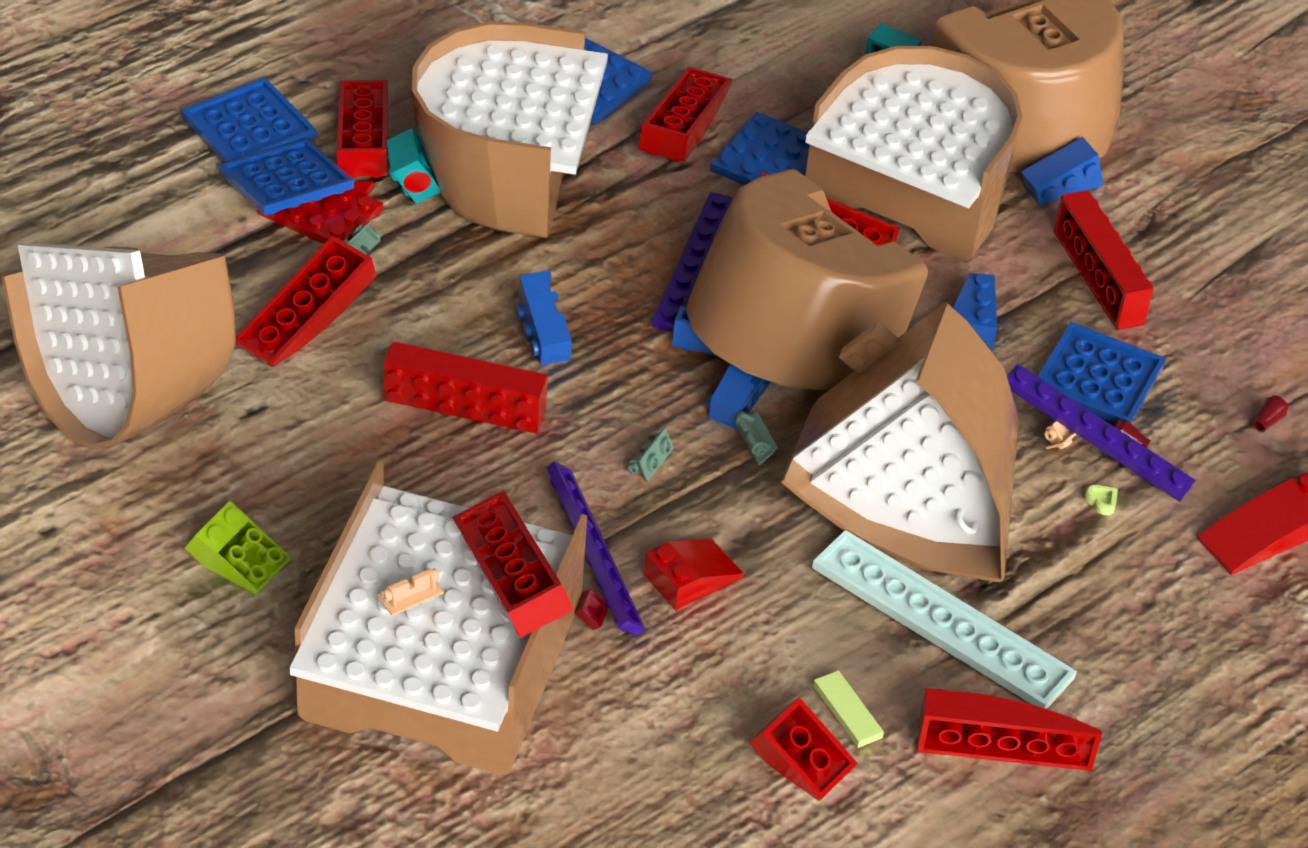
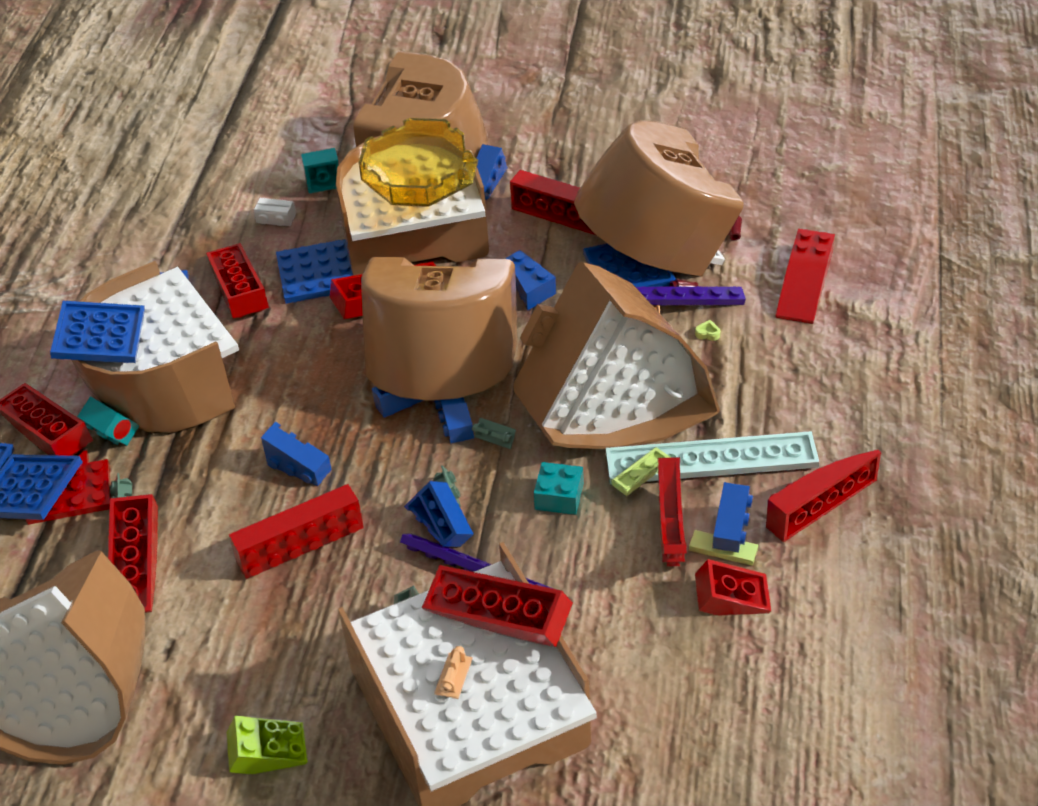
camera: 35 degrees left, 0 degrees up
red slope [643,538,744,611] -> none
dark purple plate [652,192,733,332] -> none
none -> blue plate [50,301,145,363]
none -> white brick [254,198,296,226]
none -> clear yellow windscreen [358,118,478,207]
none -> blue wedge [404,481,474,547]
none -> teal brick [534,462,584,515]
none -> medium nougat piece [574,120,744,276]
none -> yellowish green tile [612,447,671,496]
none -> red arch [657,457,687,566]
none -> blue wedge [713,482,753,553]

